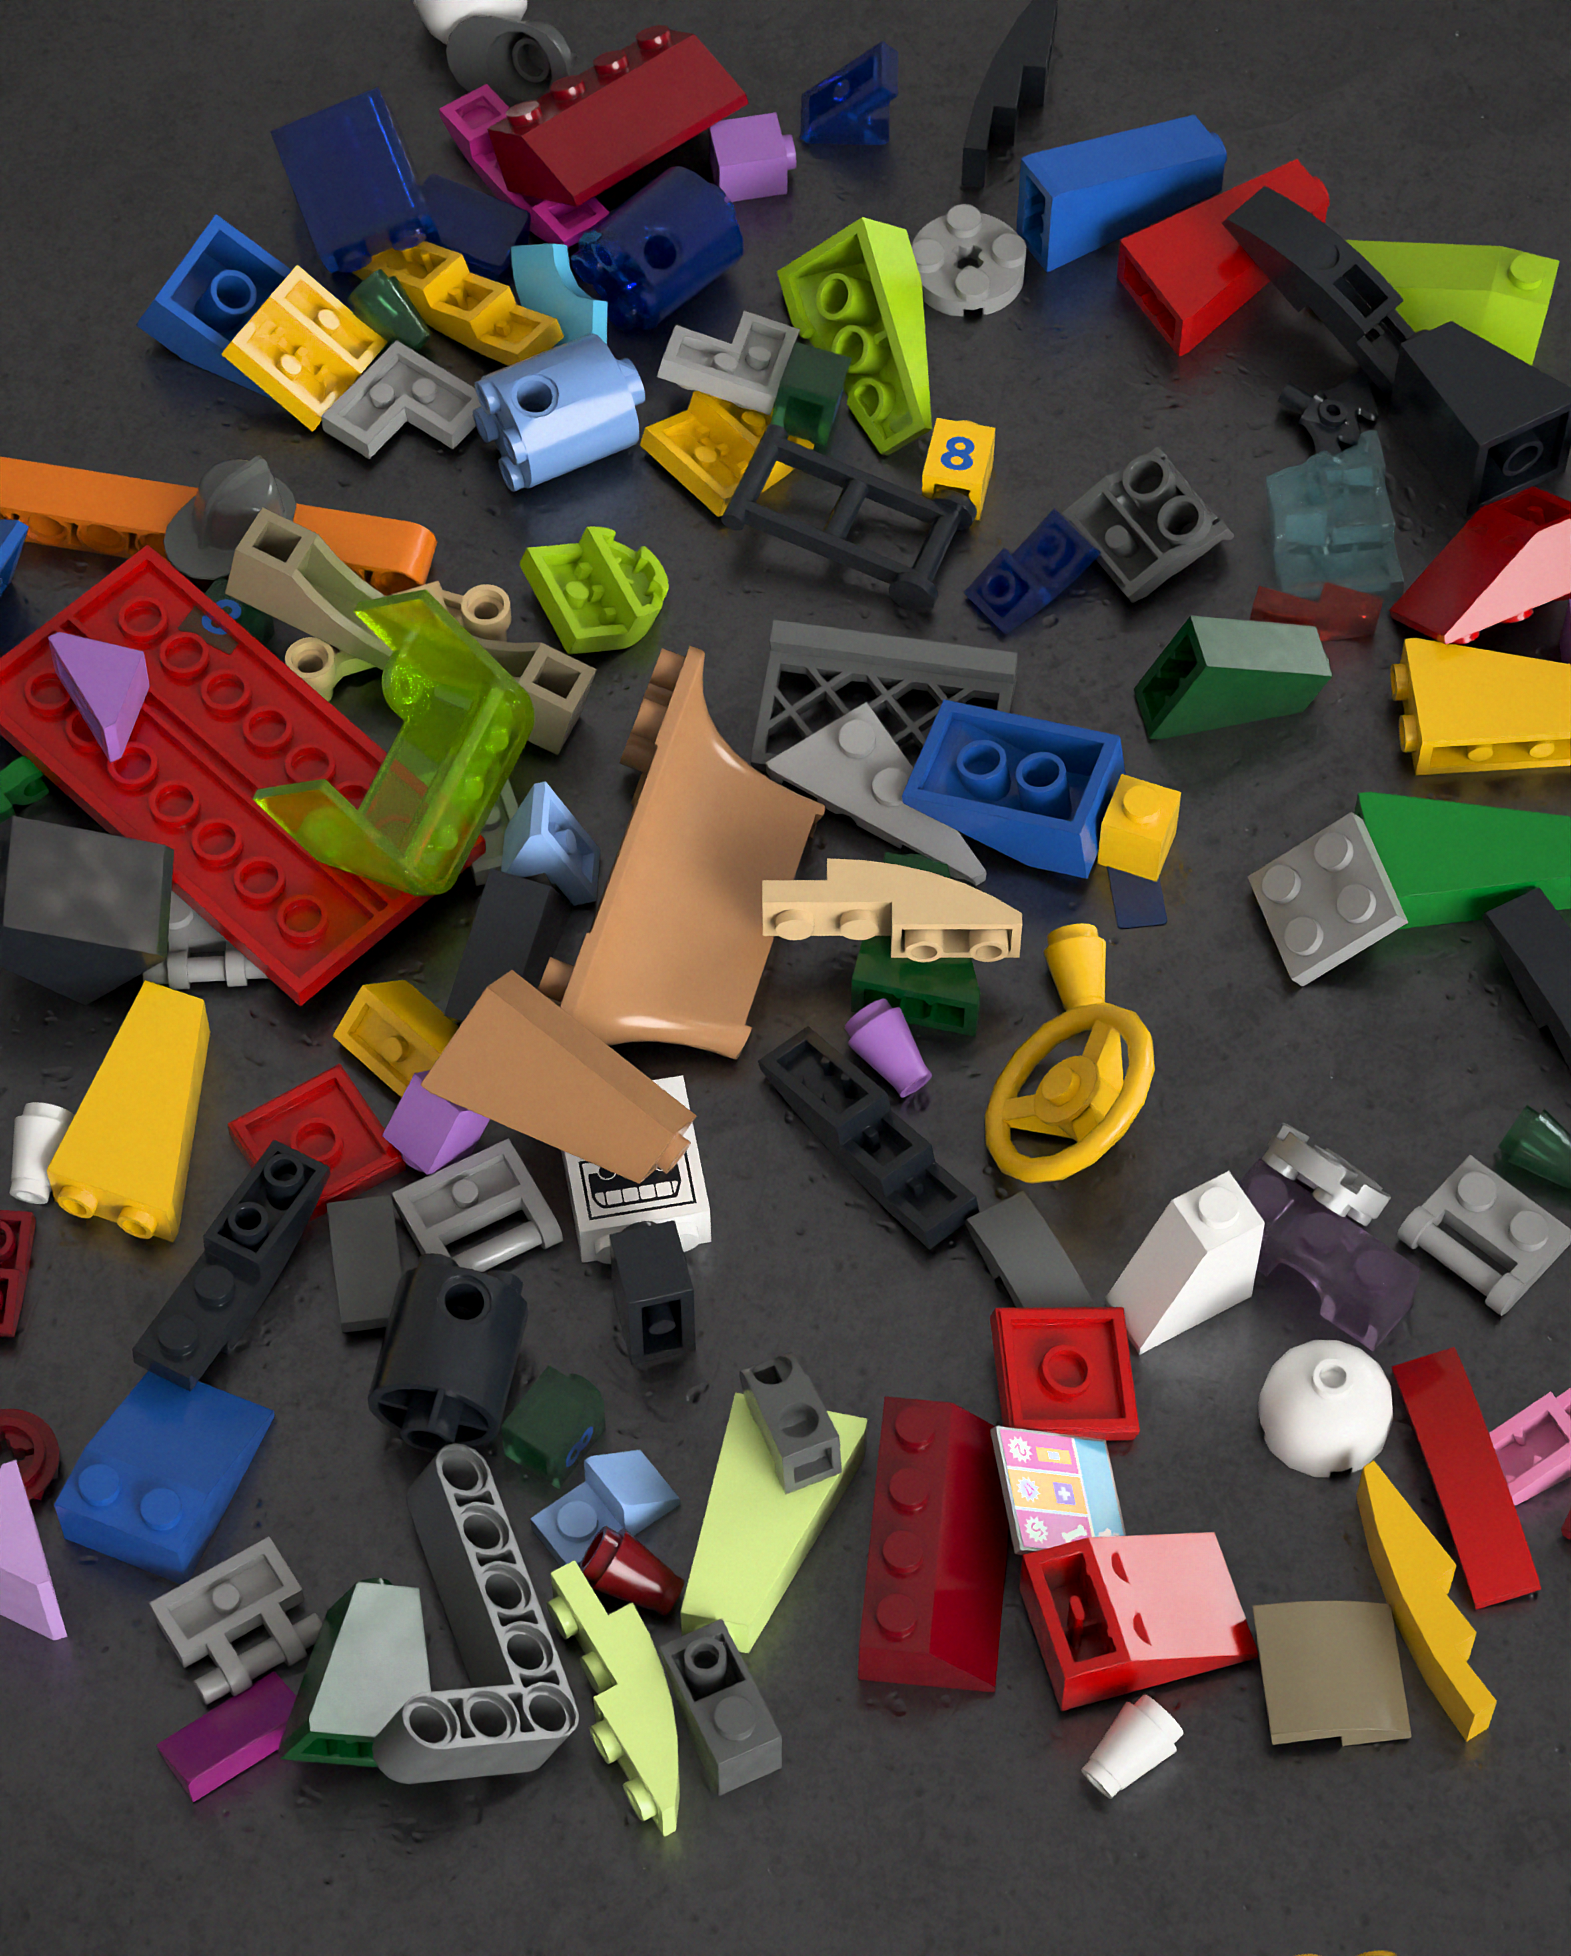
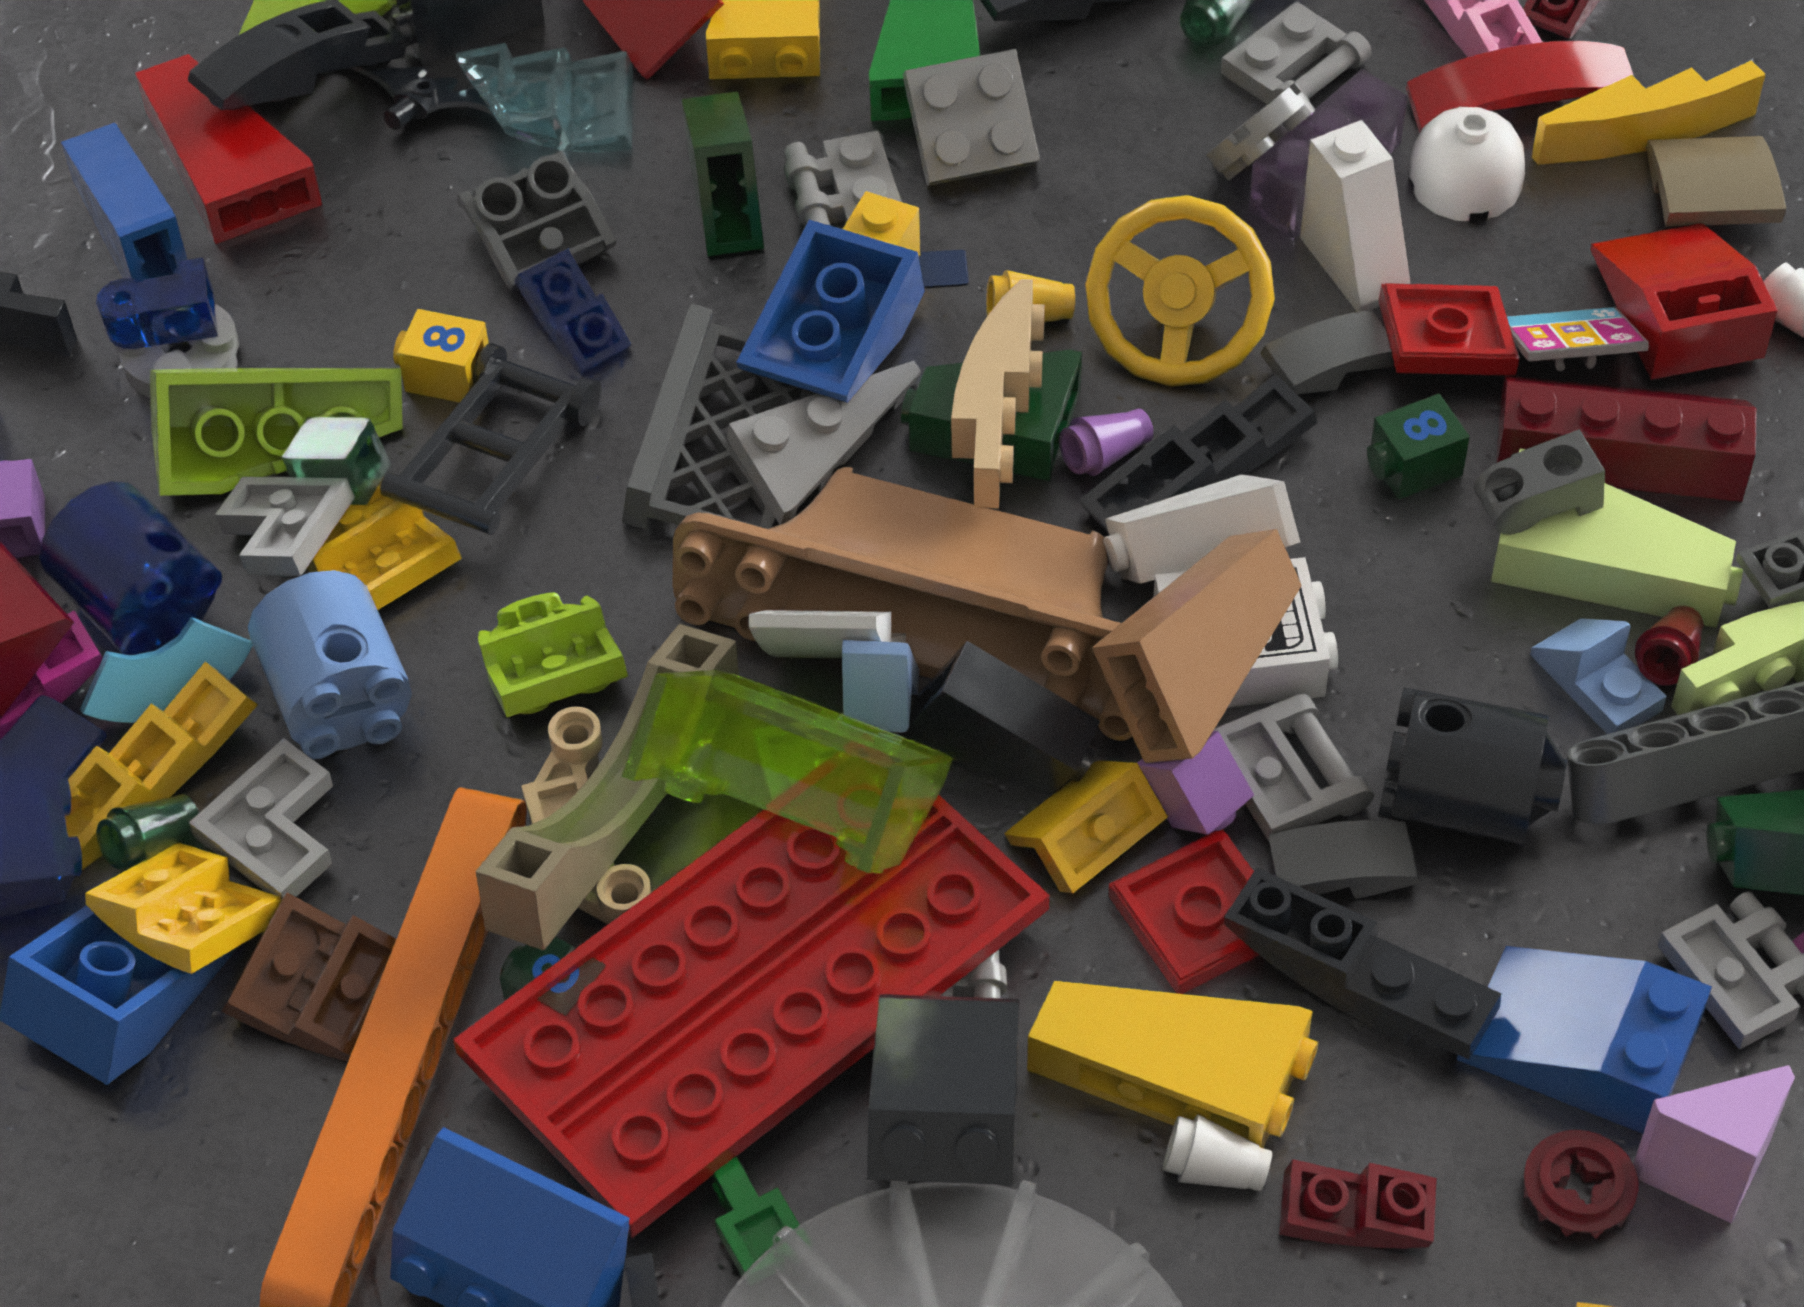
camera: 85 degrees left, 5 degrees down
medium lavender slope [48,632,150,763] -> none
dark grey piece [164,455,296,580] -> none
clear green brick [501,1365,606,1489] -> none
black brick [609,1220,696,1365] -> none
clear red slope [1250,581,1384,641] -> none
none -> clear blue leg [96,257,218,349]
none -> reddish brown slope [221,892,396,1062]
none -> white slope [749,610,906,658]
none -> light grey plate [784,131,901,226]
none -> white slope [1103,474,1300,583]
none -> dark green brick [1367,394,1470,500]

